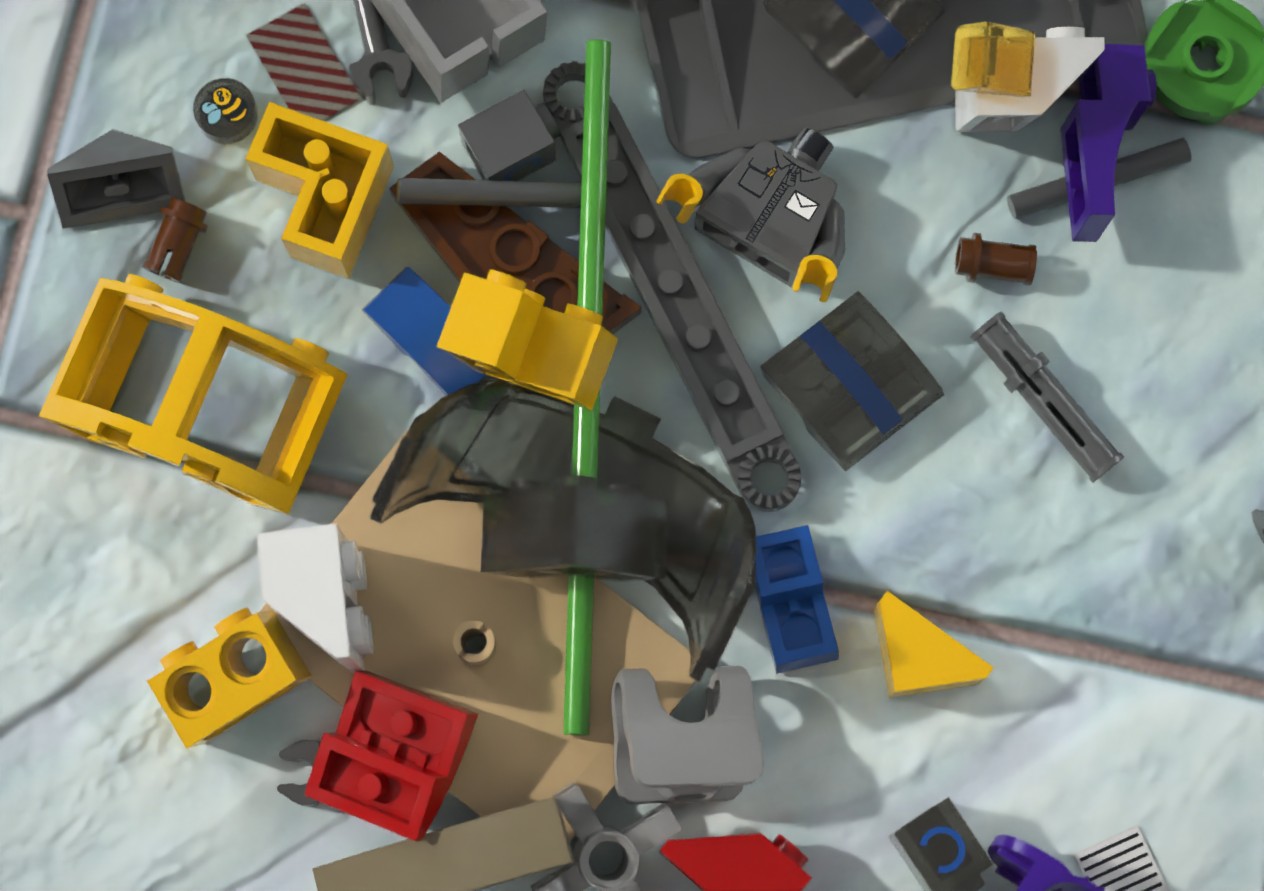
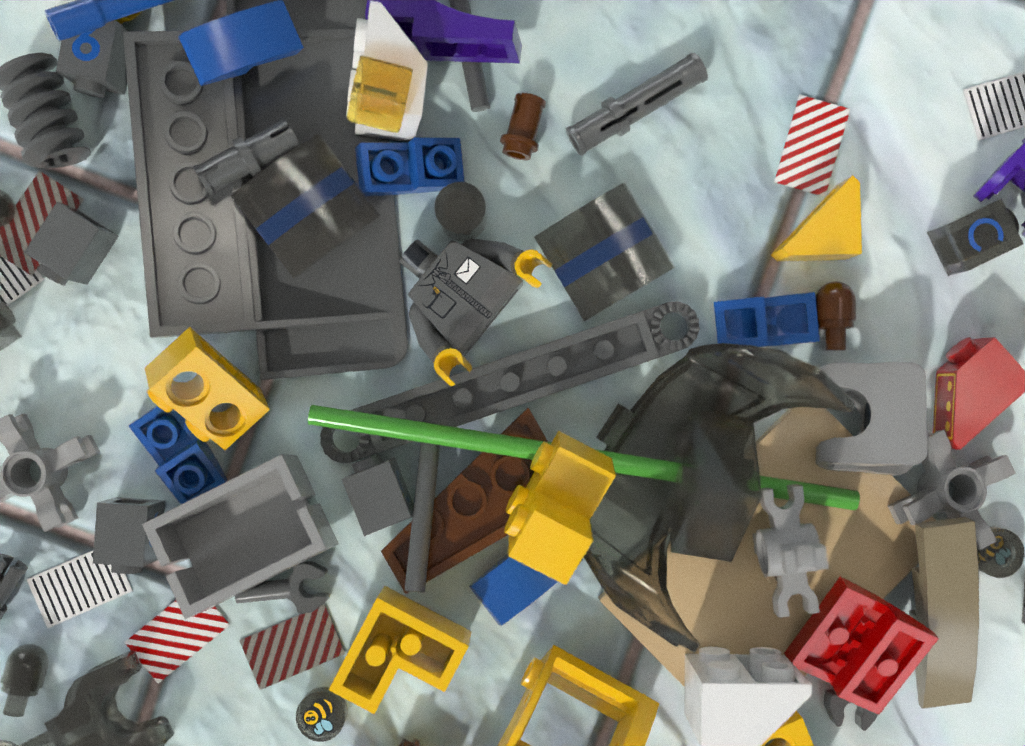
camera: 80 degrees left, 10 degrees up
none -> blue slope [355,137,465,196]
none -> clear smoke brick [434,182,487,242]
none -> light grey pin [752,484,829,618]
none -> sticker [774,94,850,197]
none -> reddish brown cylinder [816,281,856,351]

